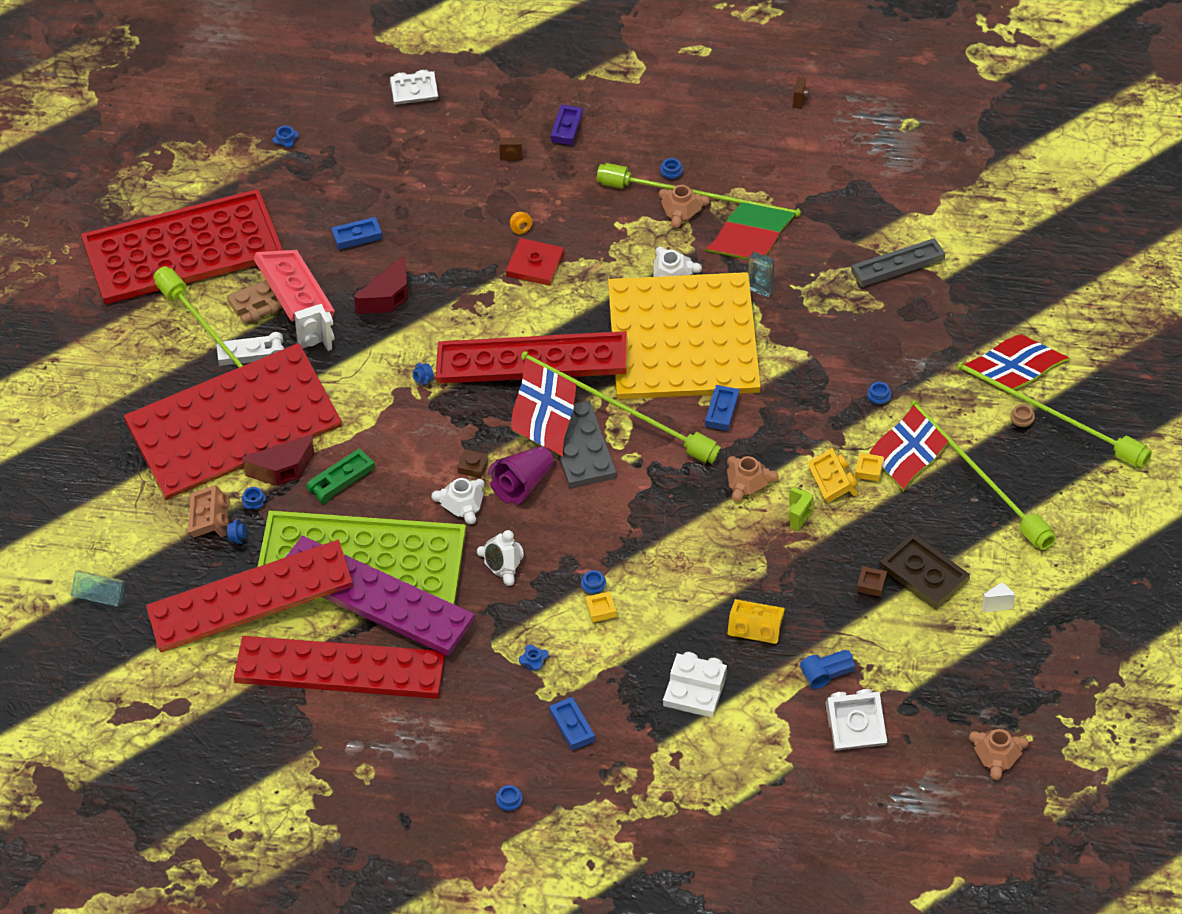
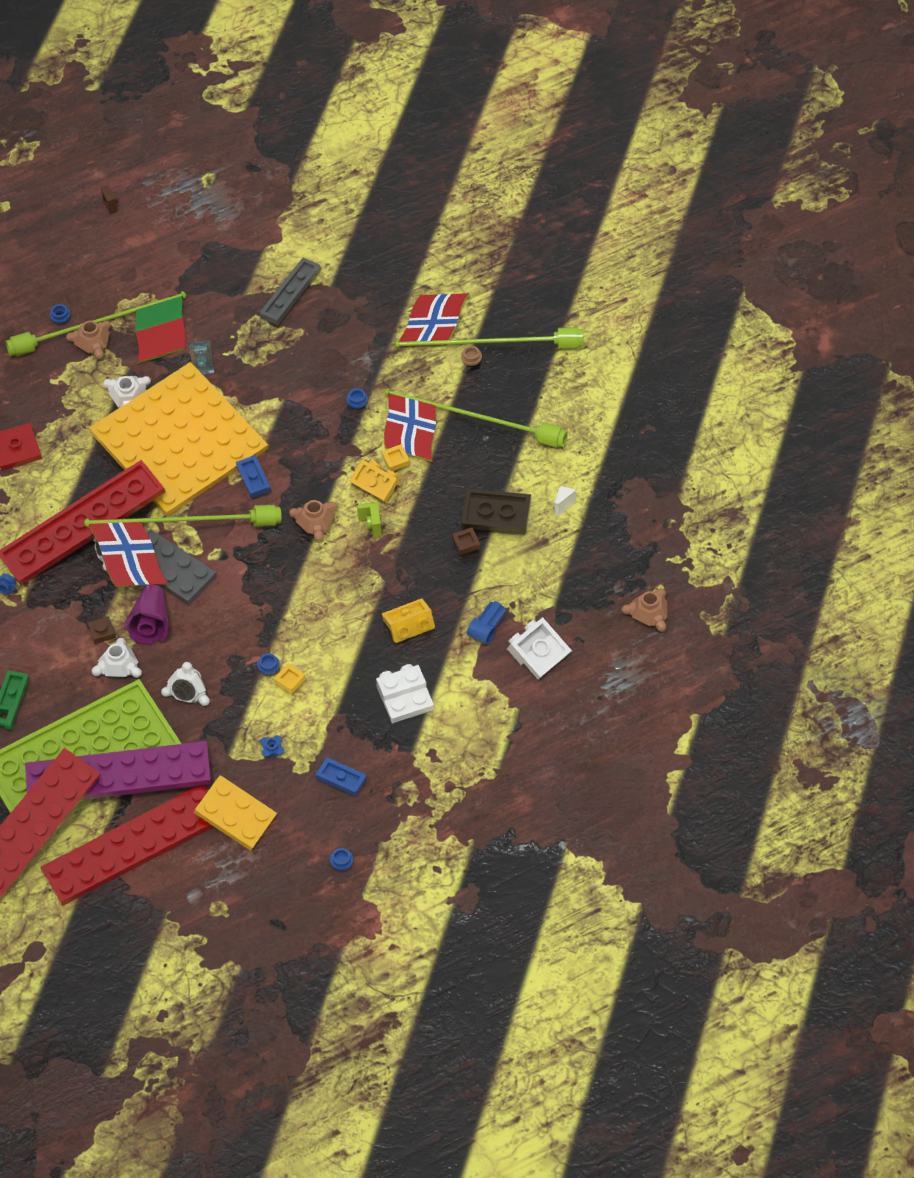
camera: 35 degrees left, 5 degrees up
none -> yellow plate [194,775,277,851]

